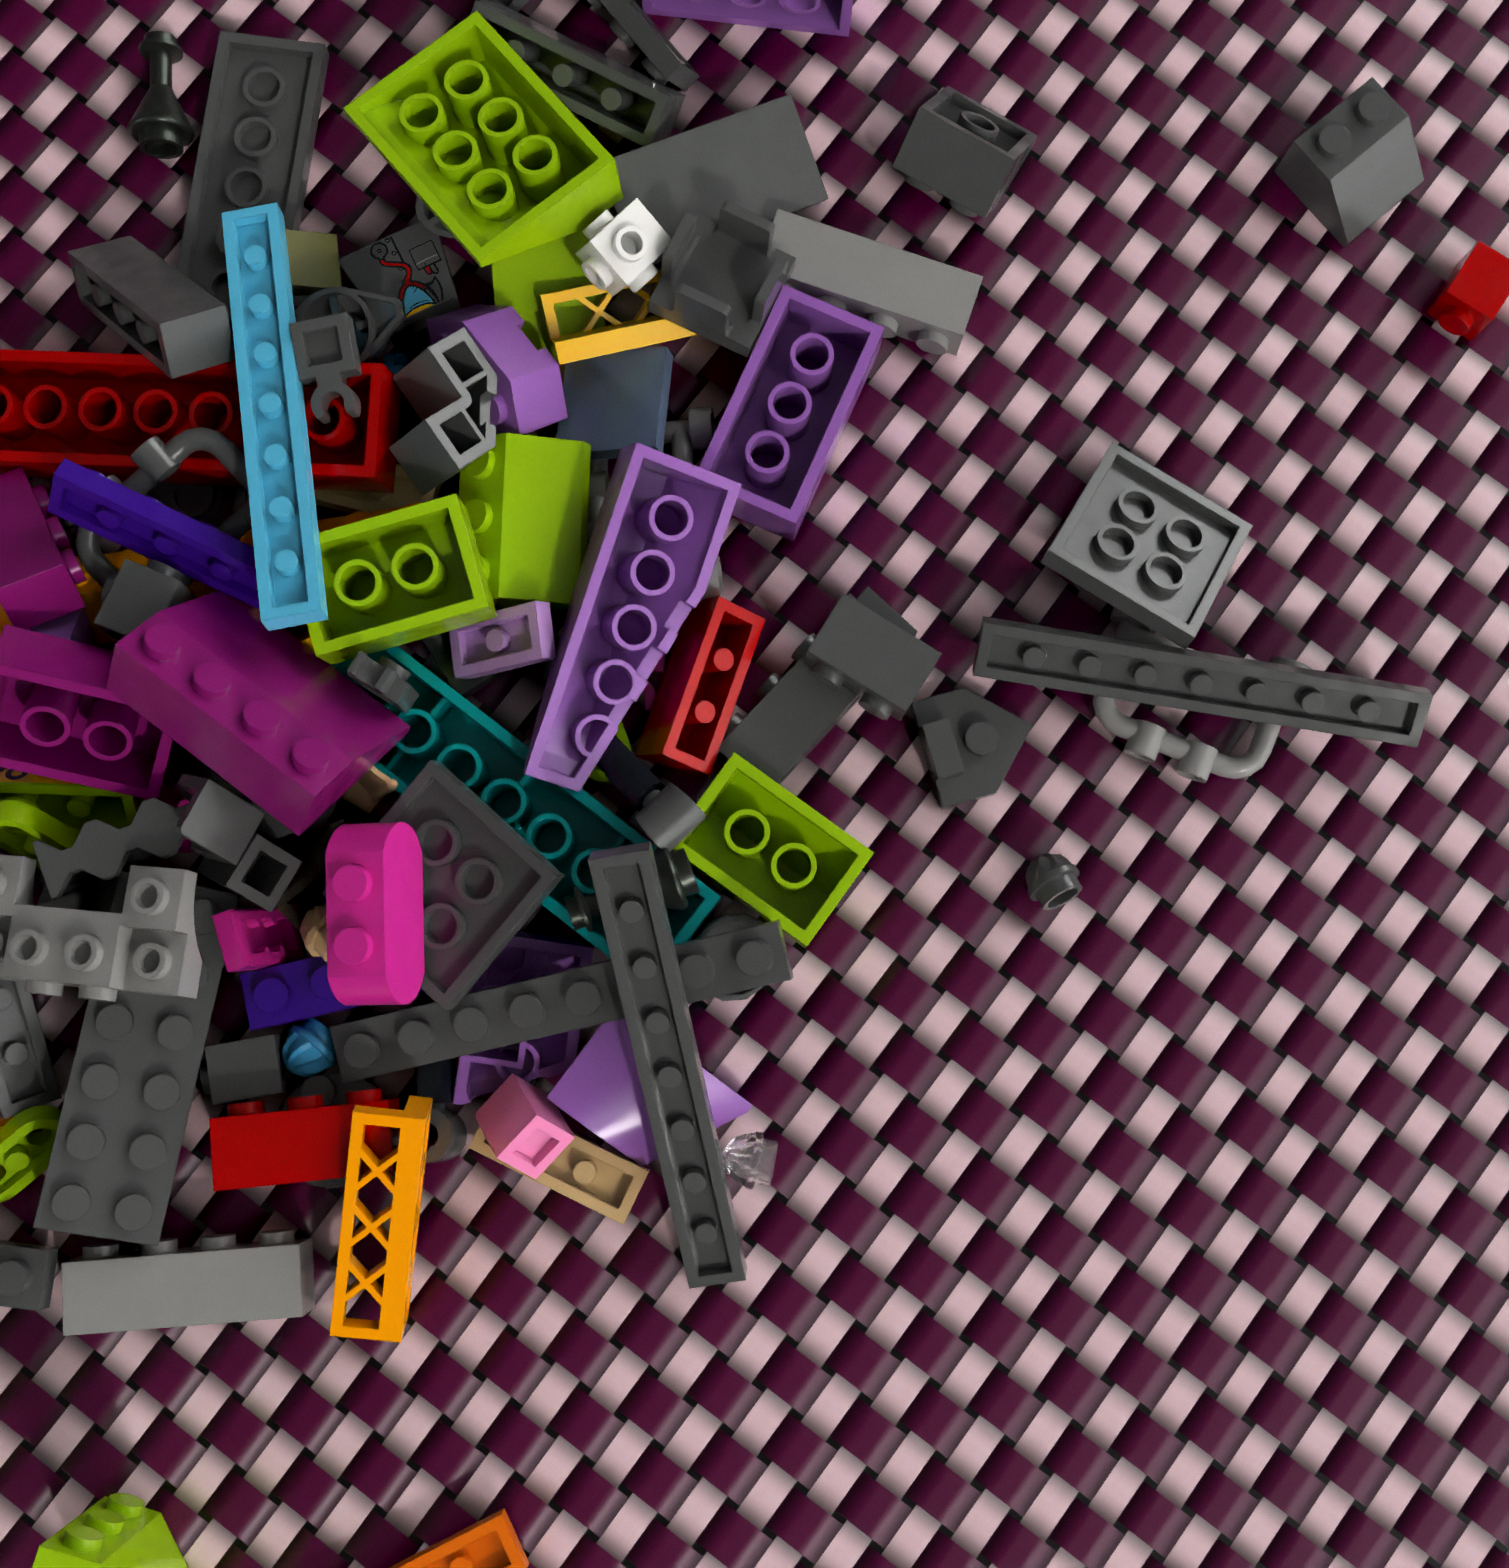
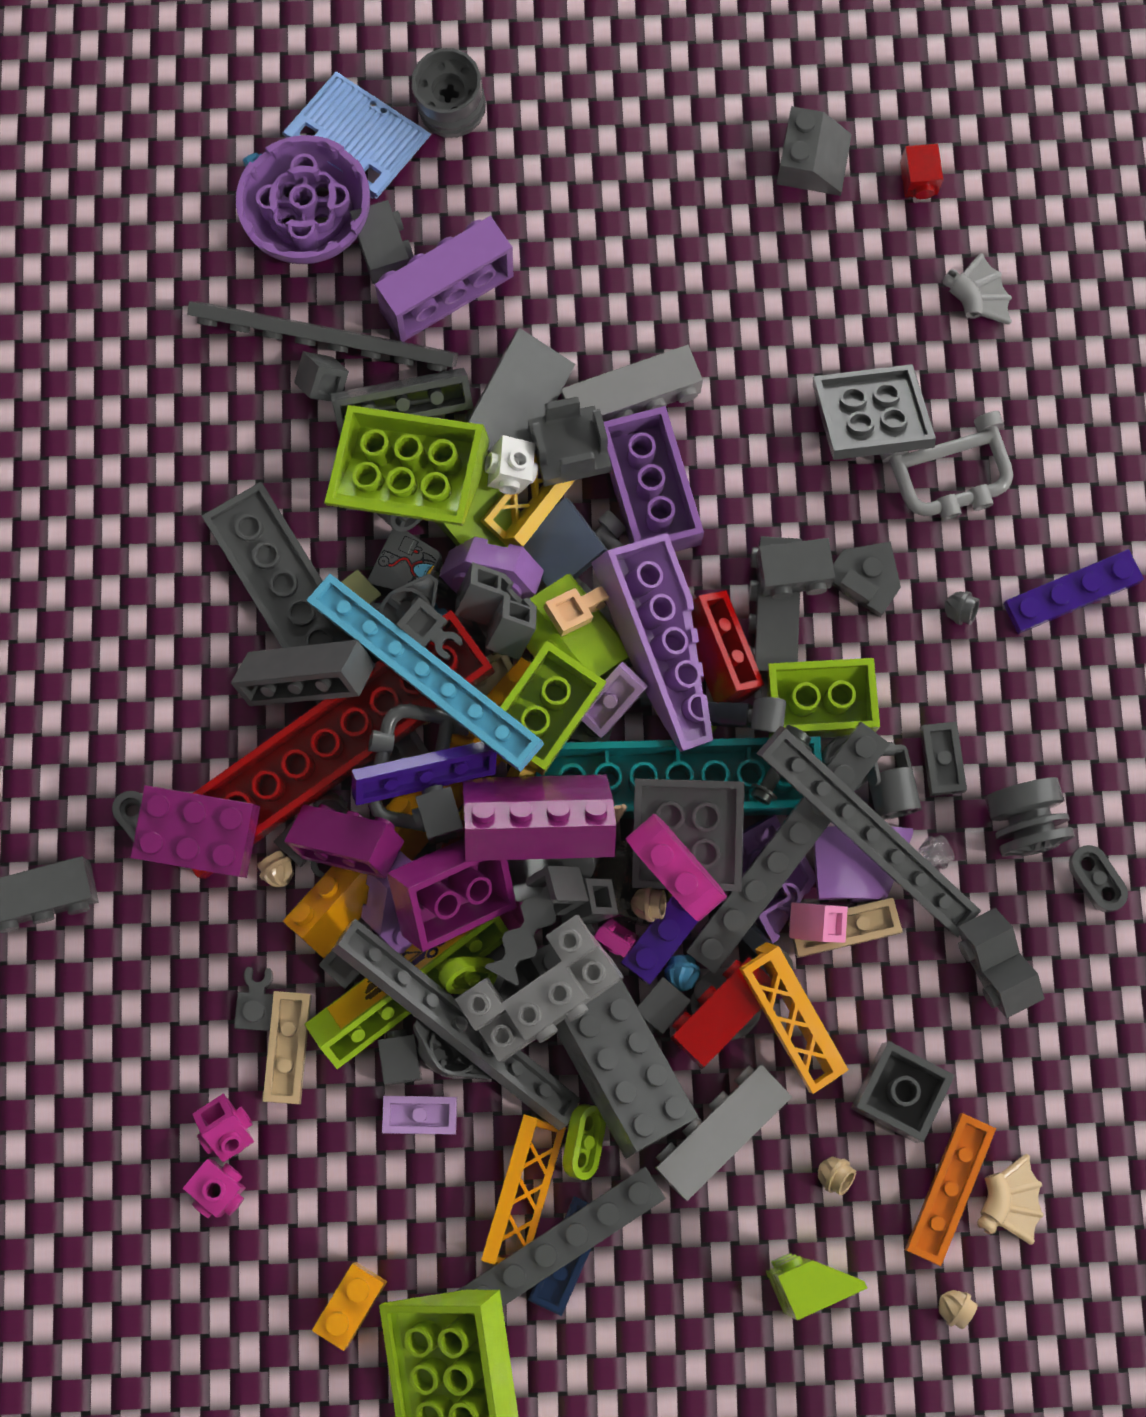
camera: 35 degrees left, 5 degrees down
pearl dark grey piece [127,31,195,159] -> none
dark grey plate [346,650,419,714] -> none
dark grey slope [892,86,1038,218] -> none
dark grey plate [972,616,1433,748] -> none
none -> light nougat plate [543,586,609,637]
none -> tan plate [818,1157,856,1195]
none -> dark grey brick [850,1041,955,1143]
none -> dark grey piece [867,742,922,820]
none -> dark grey plate [920,722,967,796]
none -> light grey arm [942,253,1012,324]
none -> dark grey brick [958,908,1045,1018]
none -> dark grey wheel [985,777,1075,857]
none -> dark purple plate [1003,549,1144,634]
none -> dark grey plate [1069,845,1128,912]

